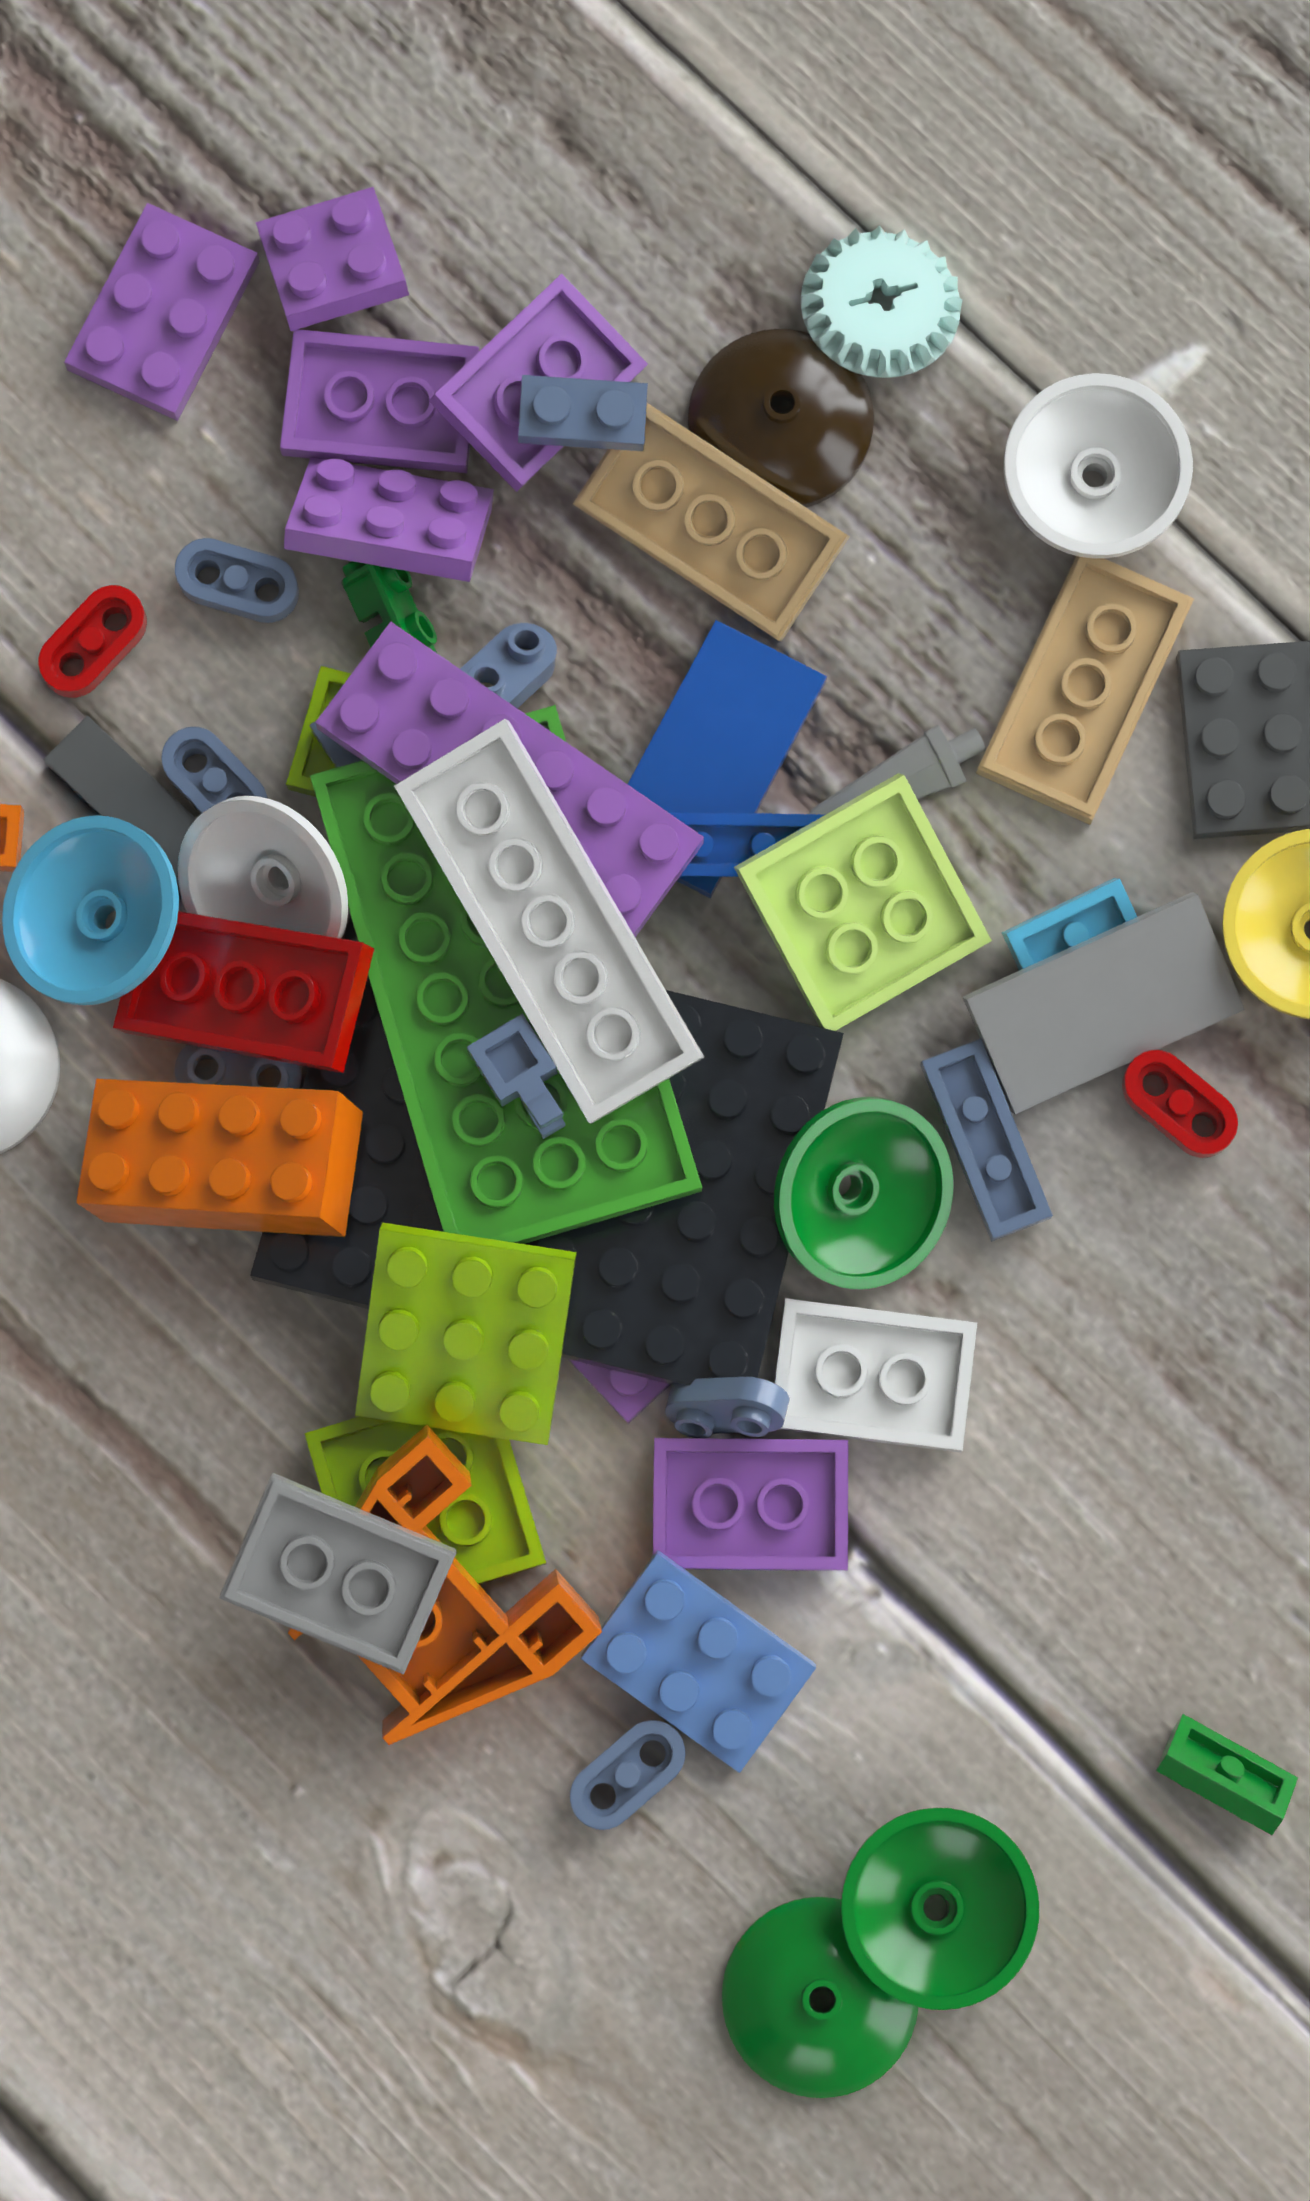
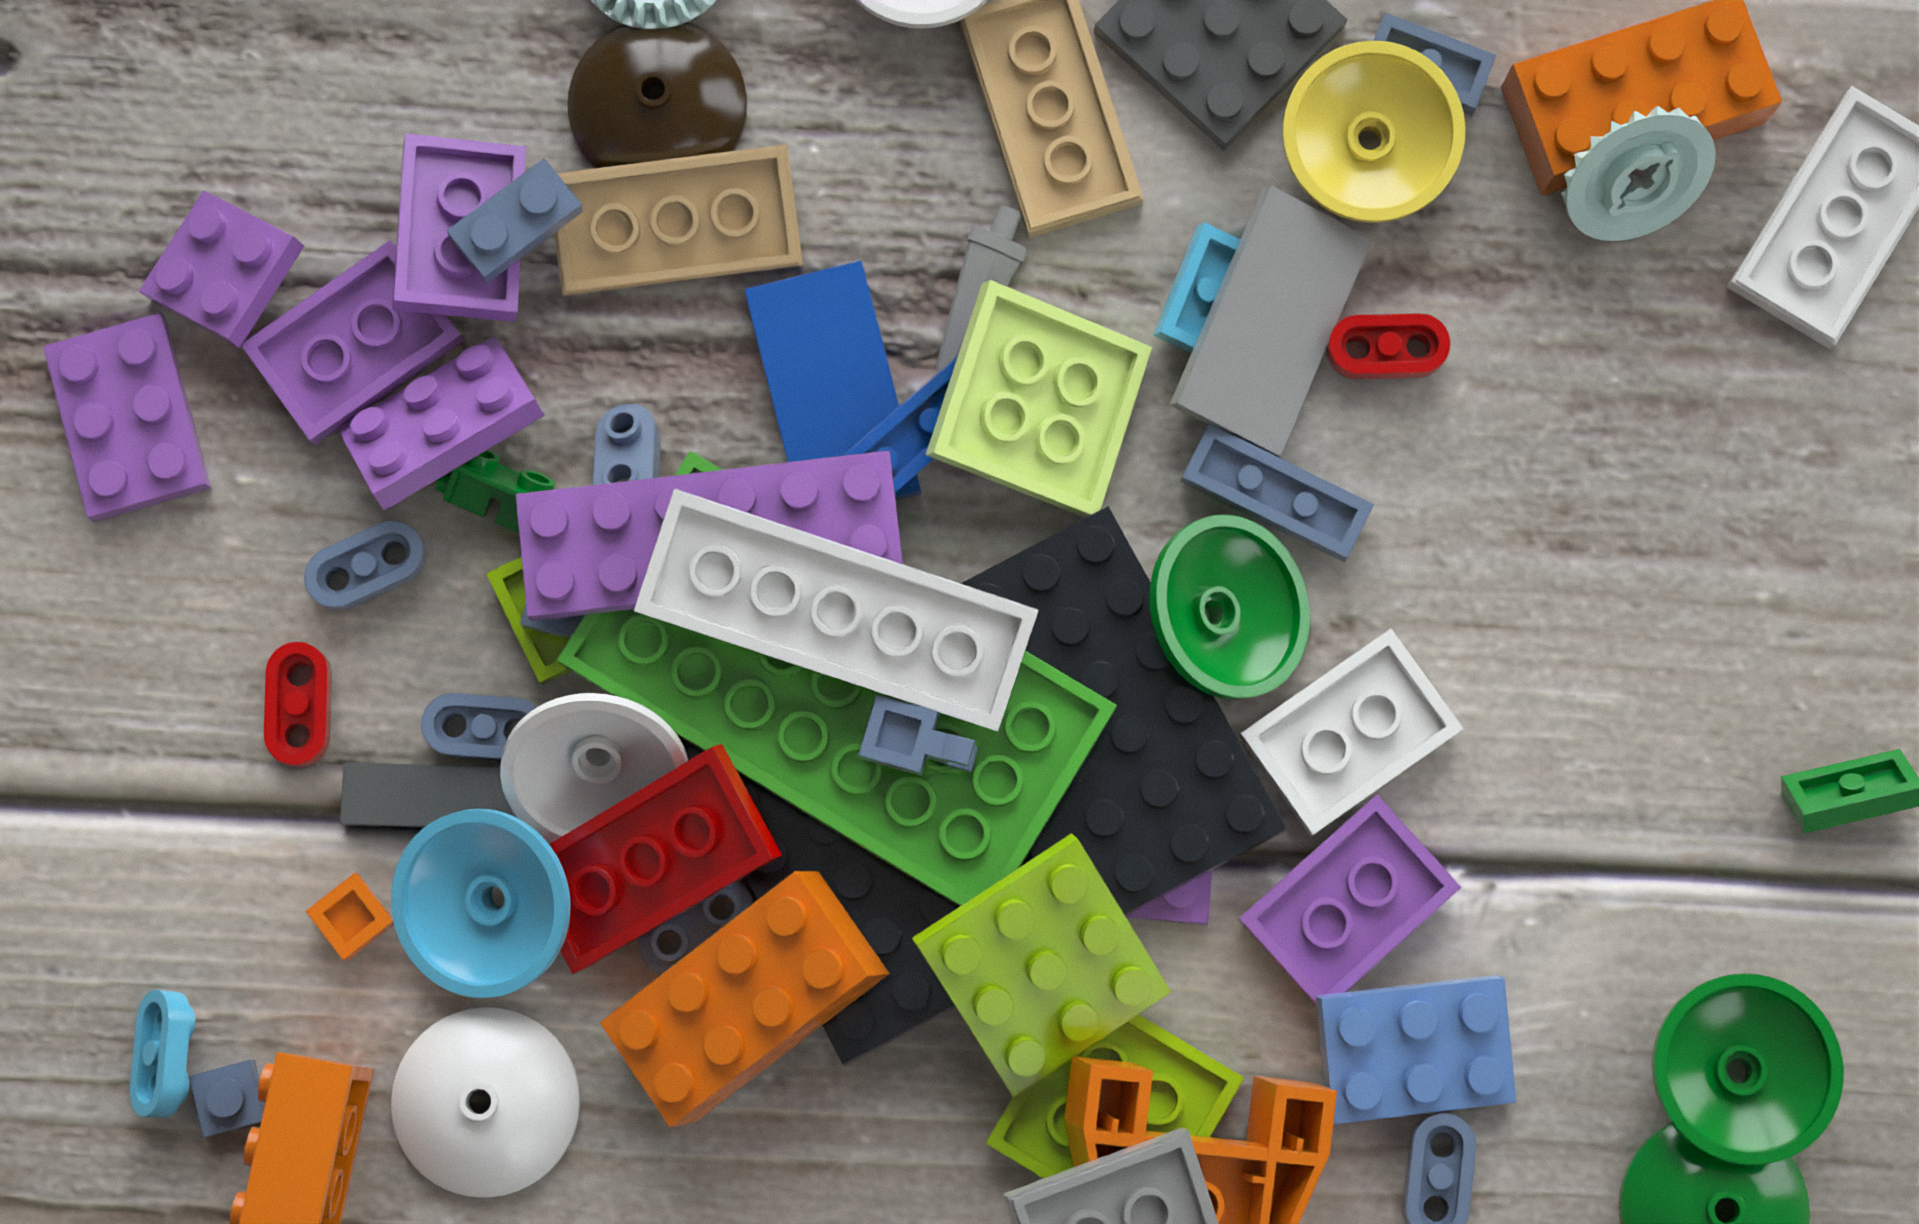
camera: 45 degrees left, 0 degrees up
sand blue plate [665,1377,790,1438] -> none

